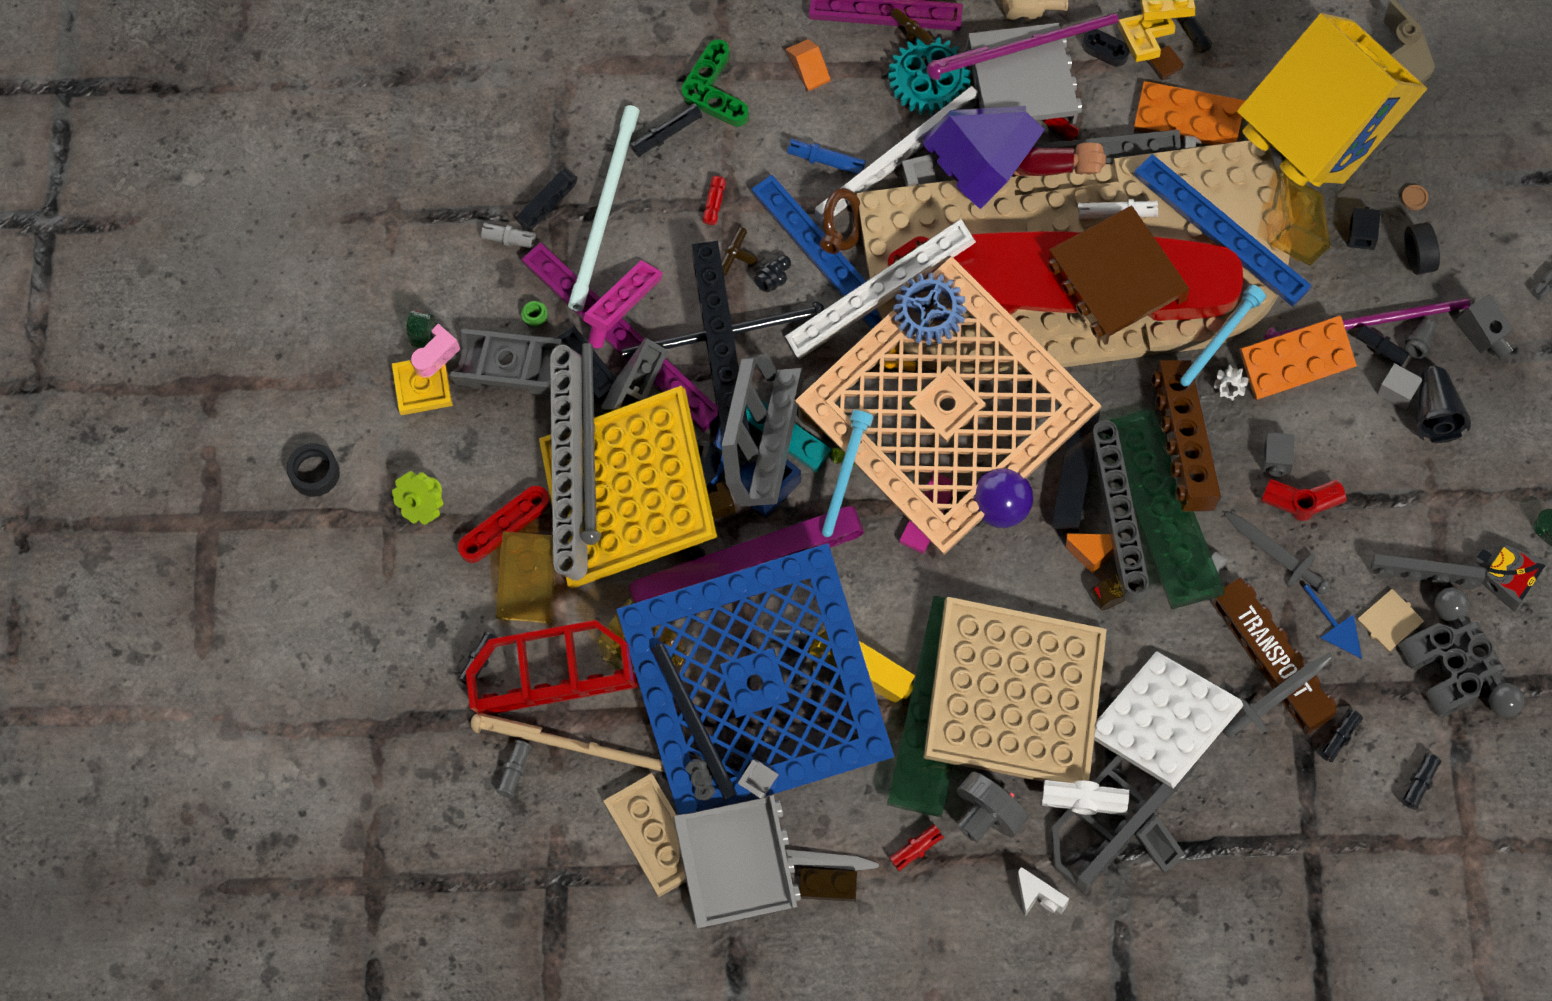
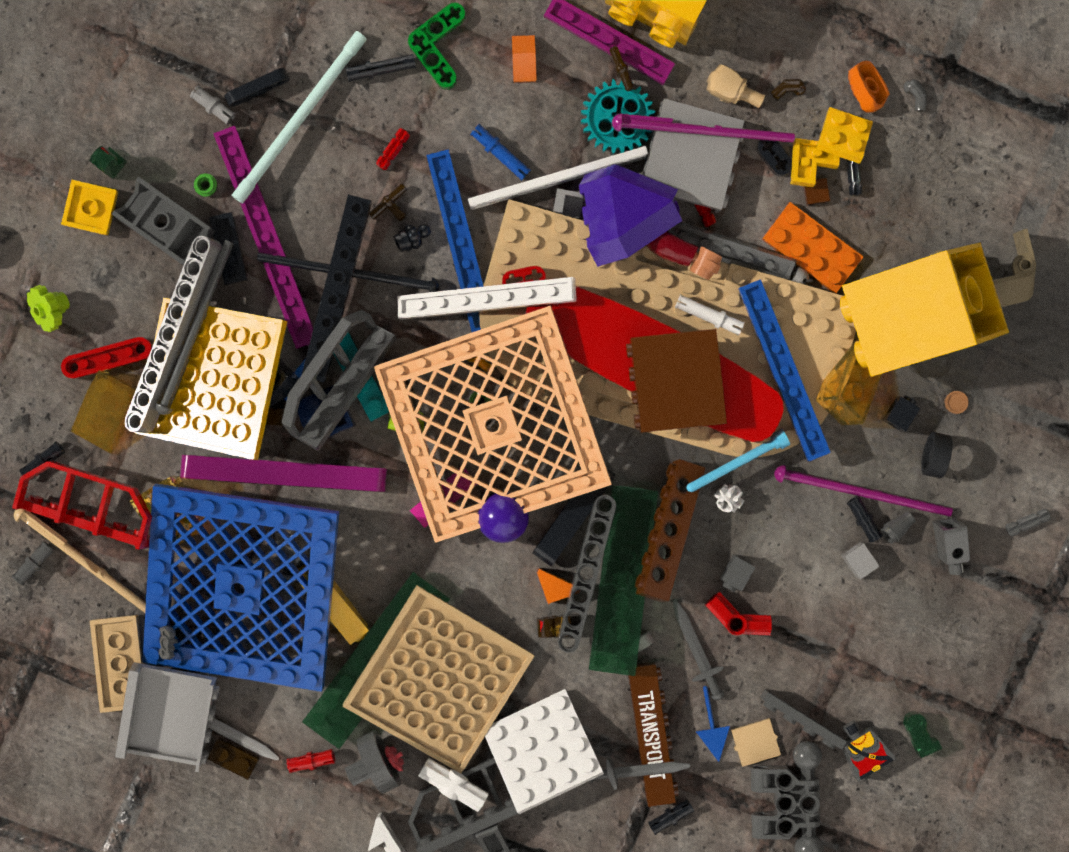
camera: 15 degrees right, 20 degrees up
bright pink leg [411,324,460,378] -> none
dark pink piece [583,260,663,349] -> none
dark grey slope [601,338,668,413] -> none
black piece [651,643,737,800] -> none
light grey panel [738,759,779,799] -> none
reddish brown piece [820,188,862,254] -> none
medium azure piece [822,410,874,537] -> none
medium blue gear [893,273,966,345] -> none
orange plate [1239,316,1357,400] -> none
black cone [1416,366,1471,443] -> none

